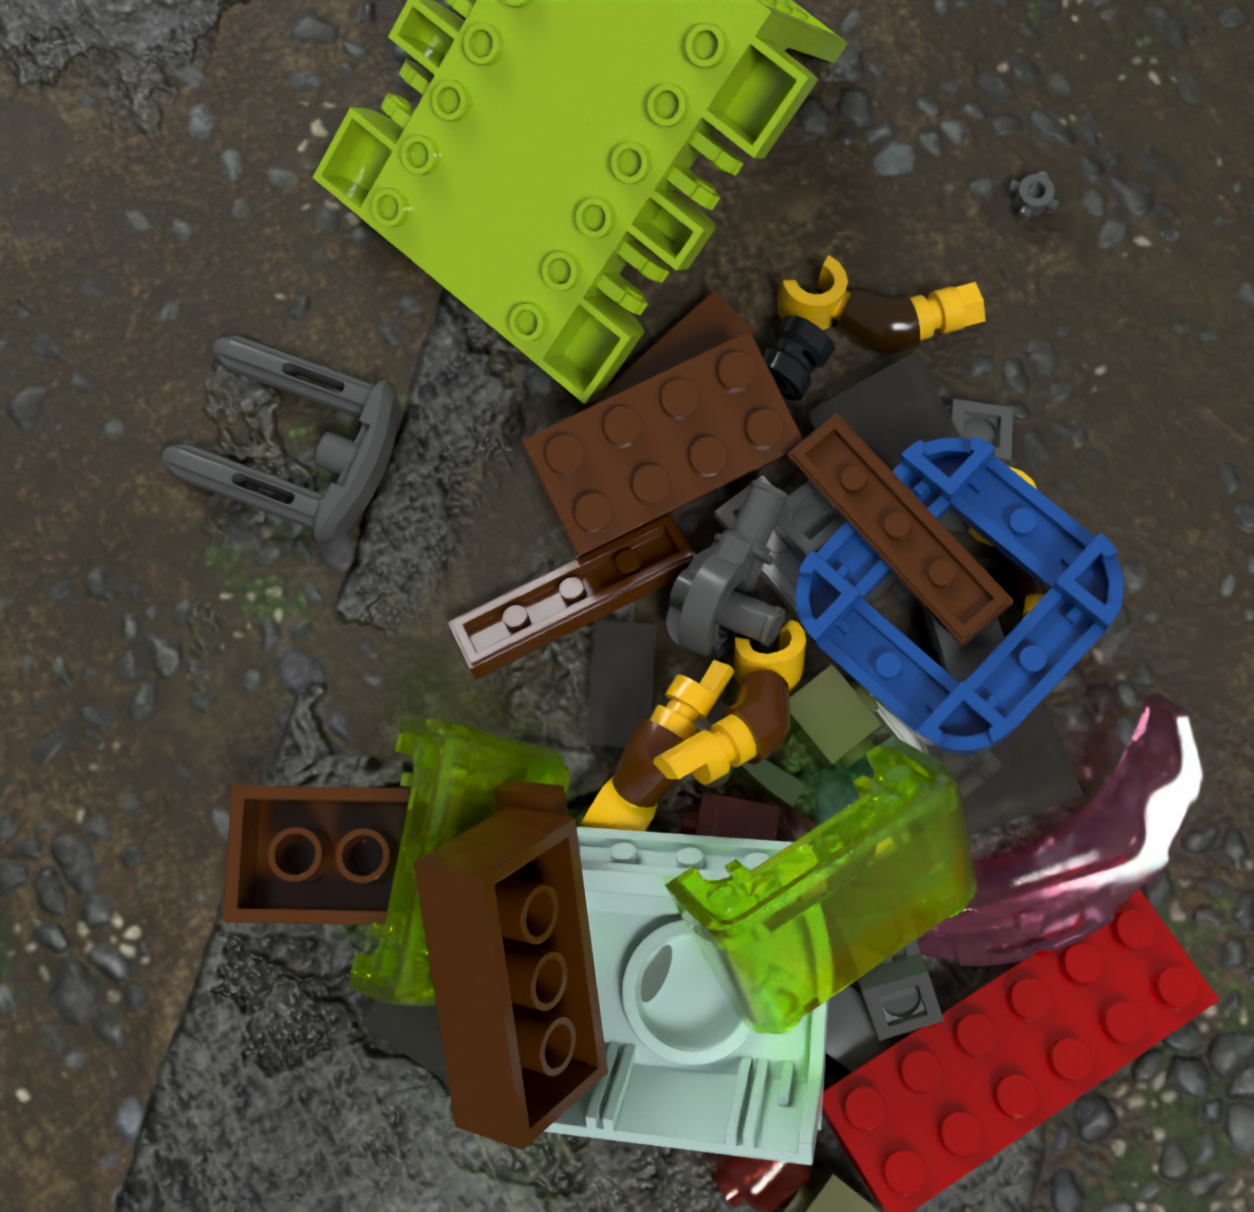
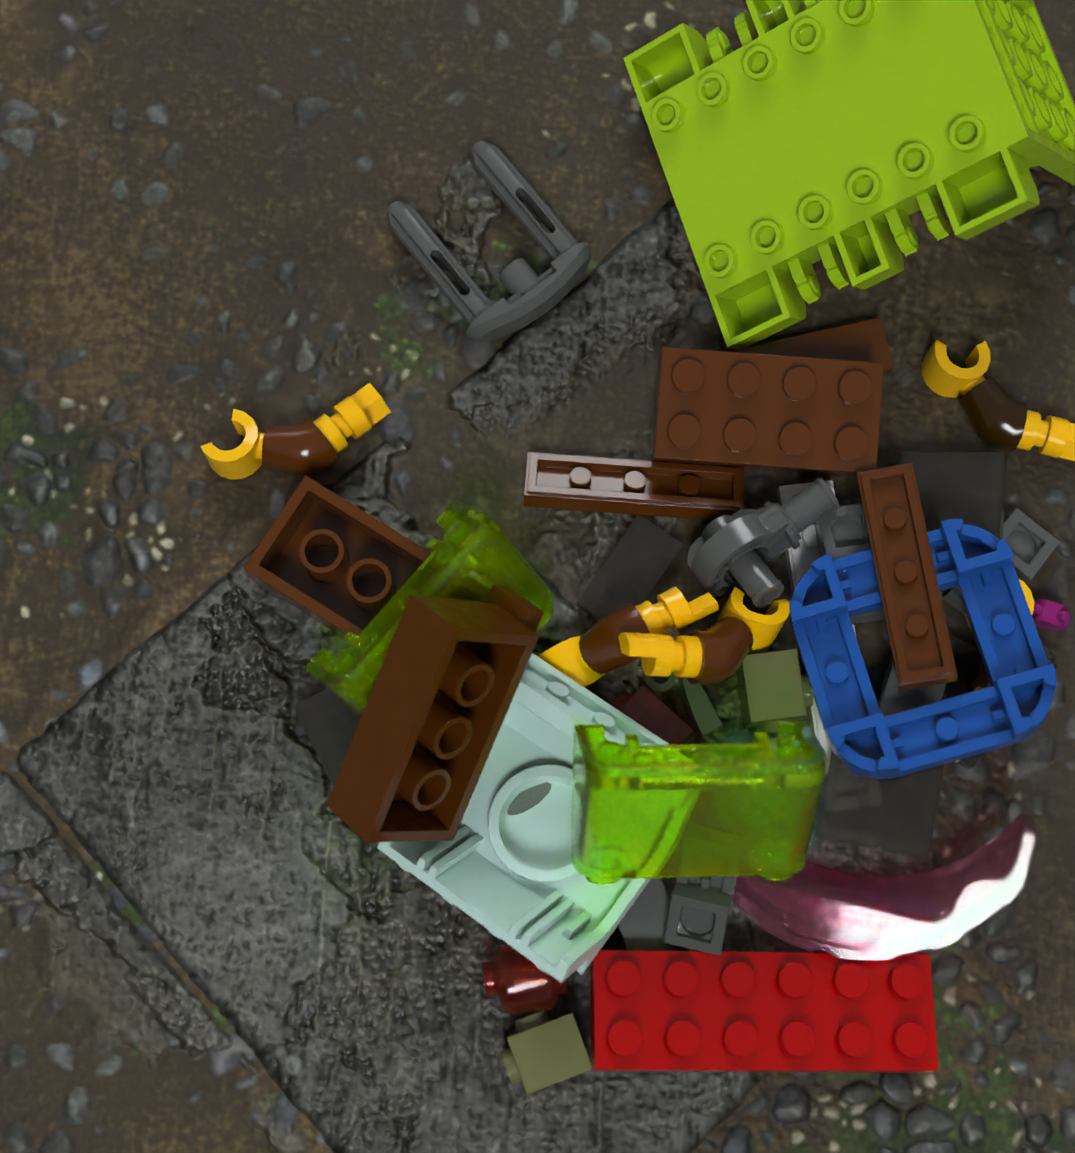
camera: 30 degrees right, 0 degrees up
black wheel [761,315,835,401] -> none
none -> yellow piece [200,383,391,480]
none -> magenta piece [1032,599,1070,632]

